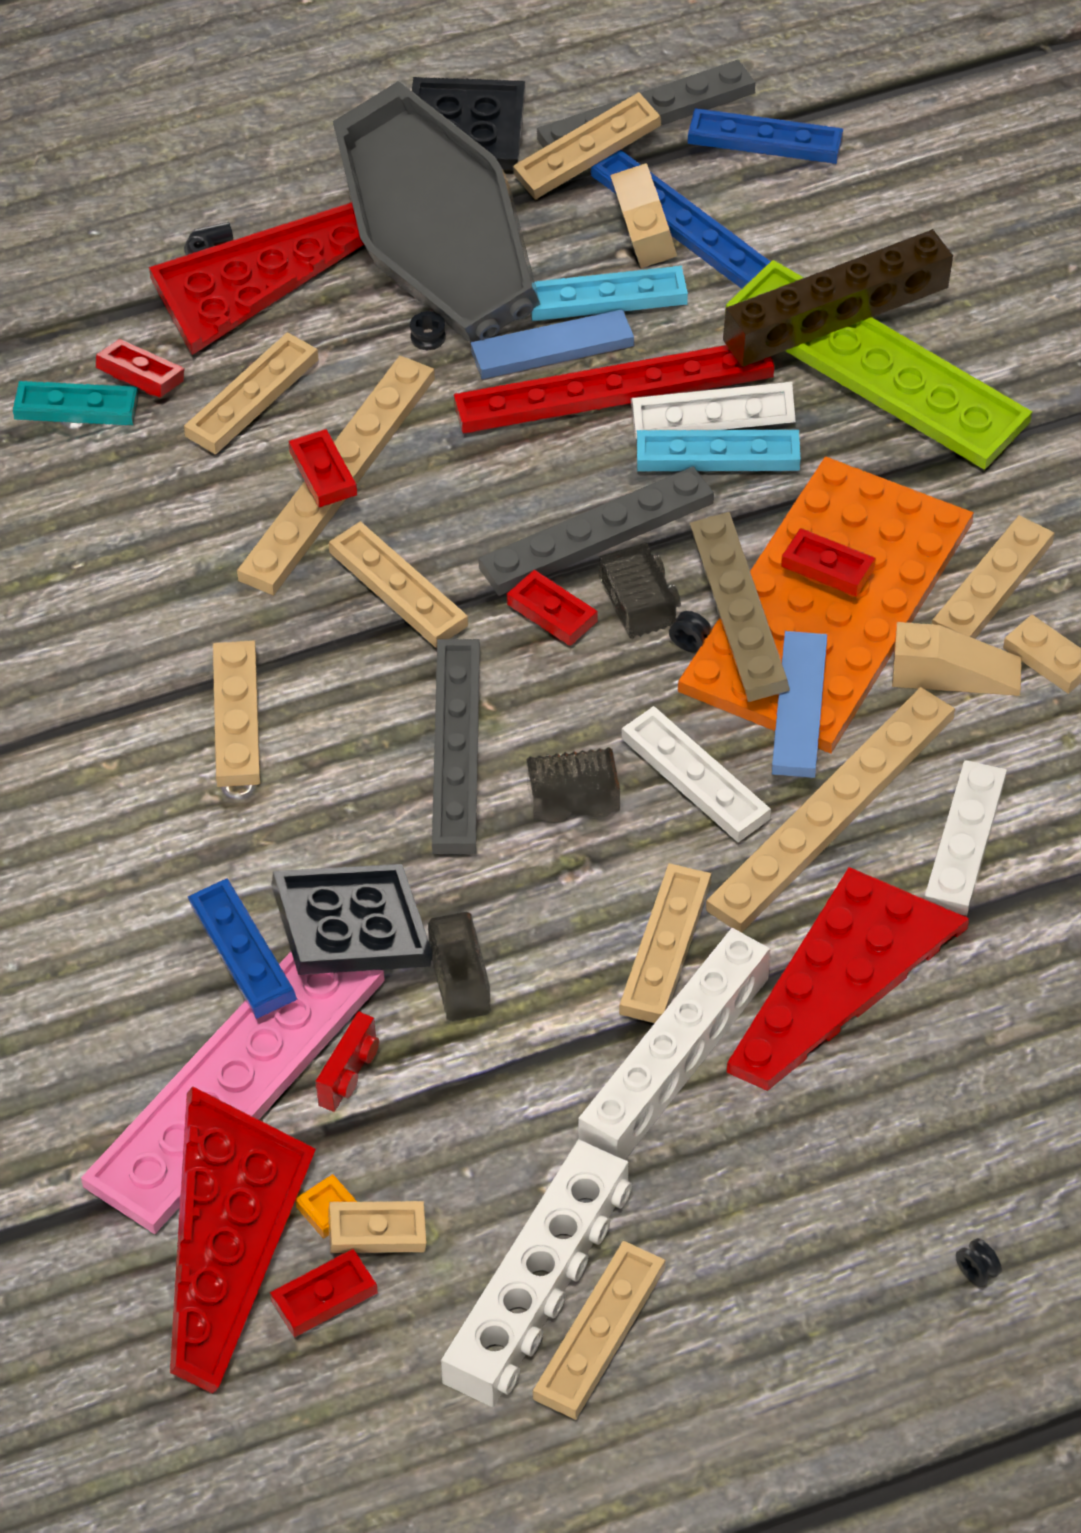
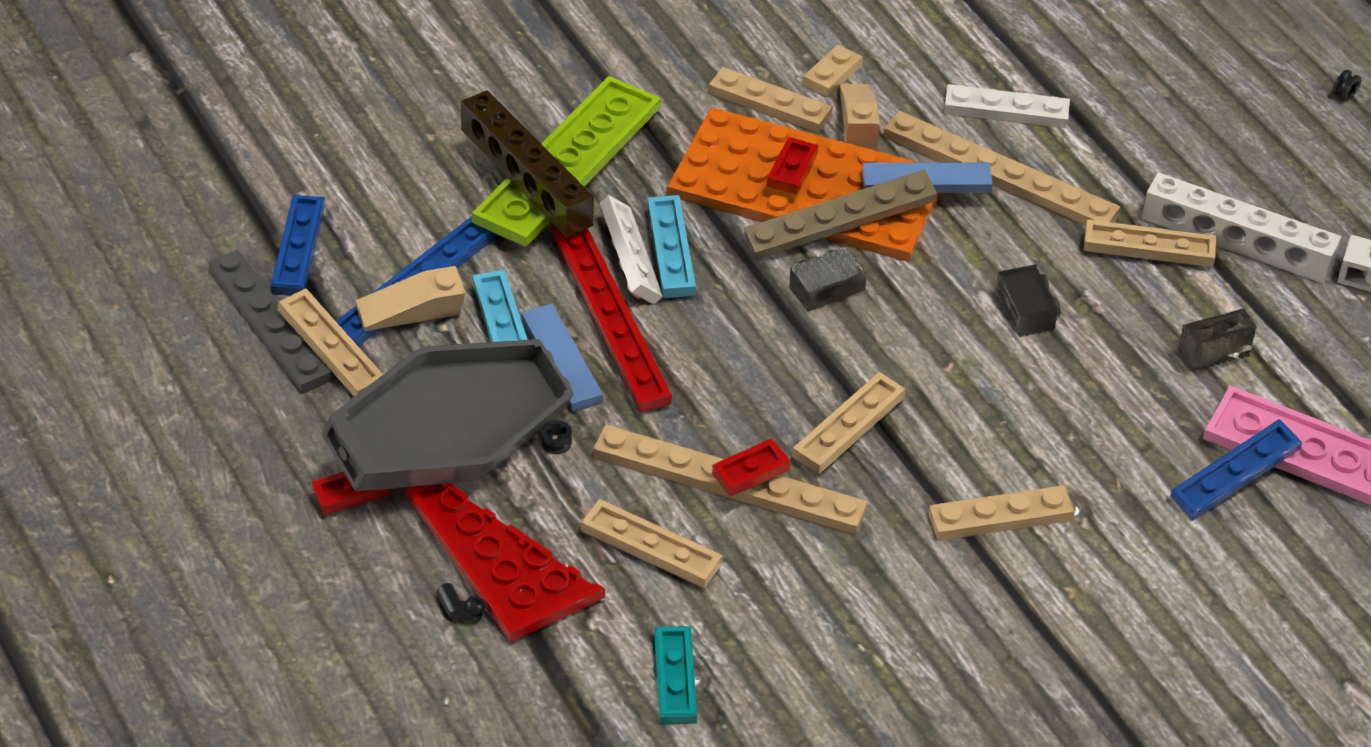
camera: 100 degrees left, 5 degrees down
red plate [95,339,185,398] -> none
black plate [271,864,433,975] -> none
red plate [316,1011,379,1112] -> none
black plate [412,77,526,170] -> none
dark grey plate [432,639,480,854] -> none
dark grey plate [478,466,714,596] -> none
red plate [507,570,598,646] -> none
white plate [622,706,771,842] -> none
black bush [669,610,712,652] -> none
red wing [727,867,969,1091] -> none

